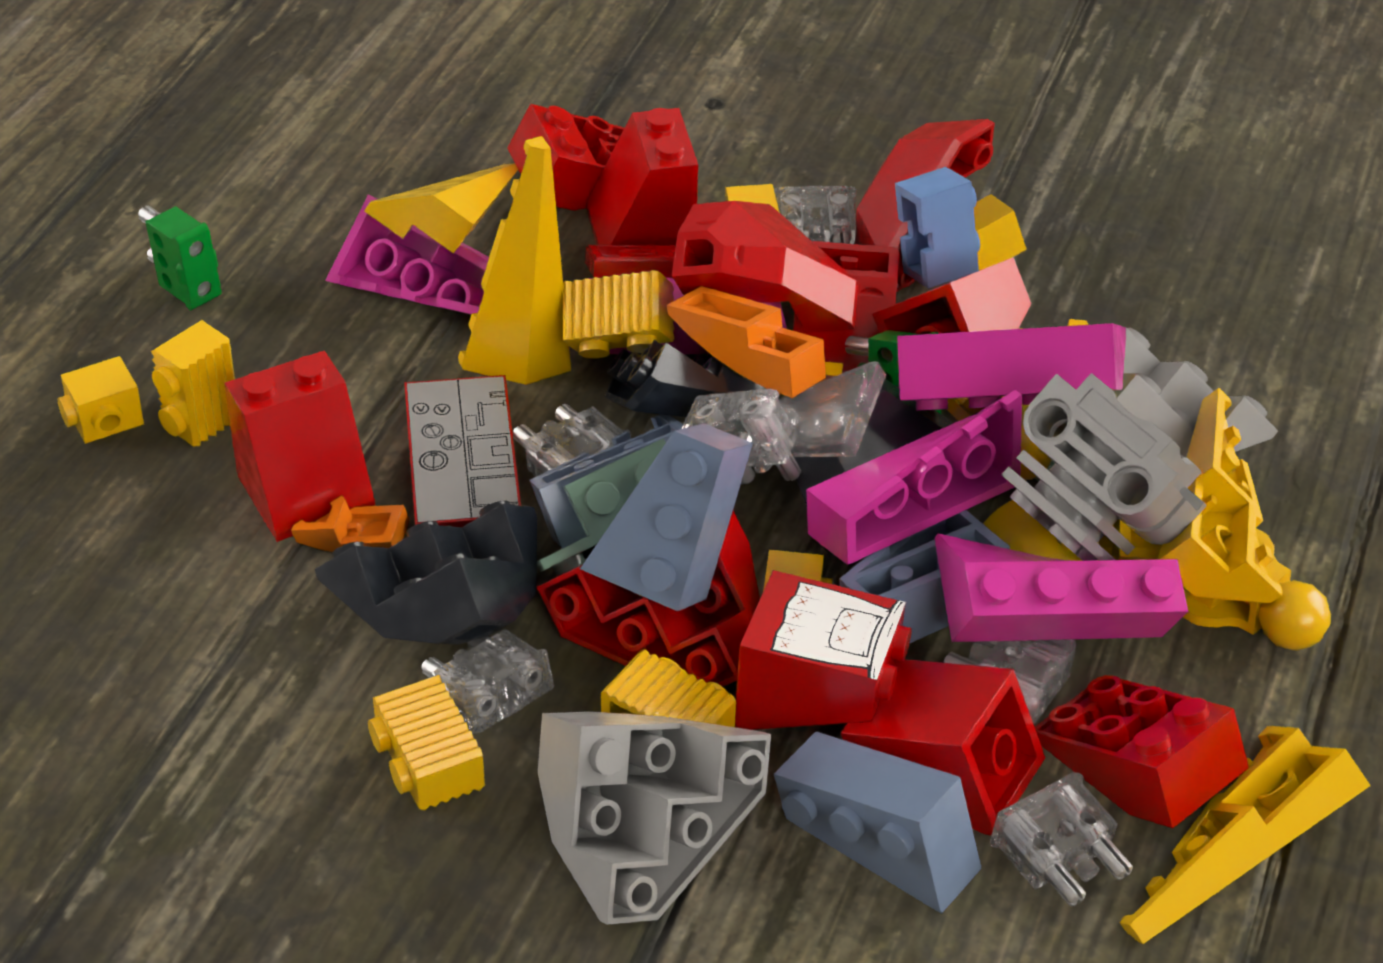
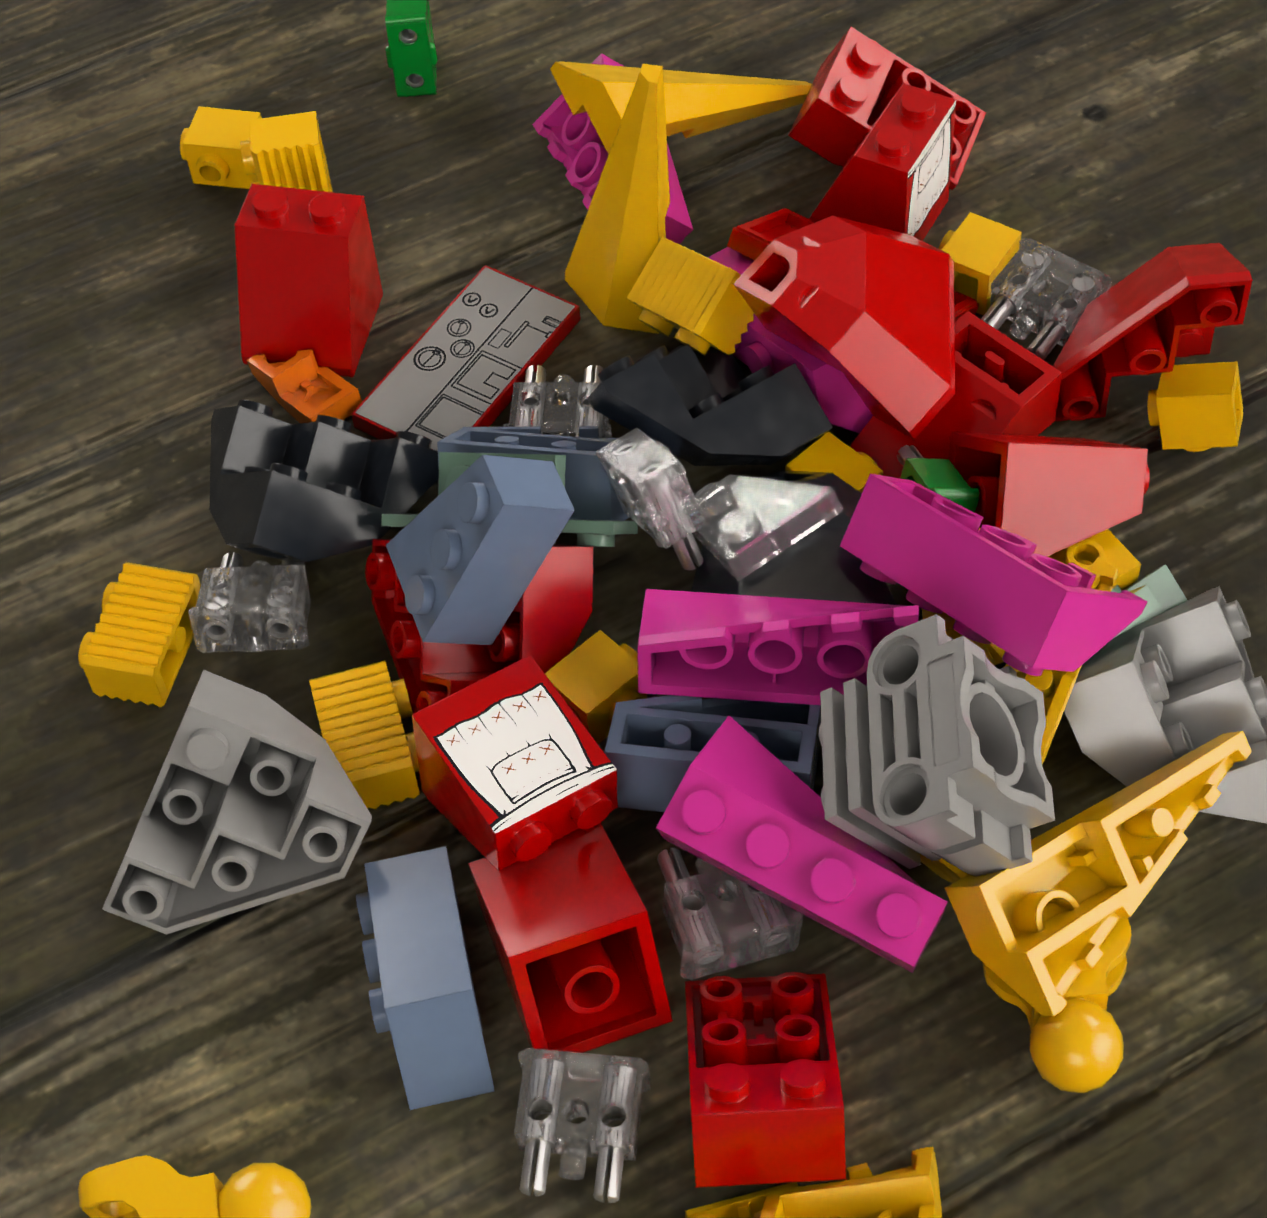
camera: 45 degrees right, 10 degrees up
orange slope [667,286,826,398] -> none
medium blue brick [895,167,980,289] -> none

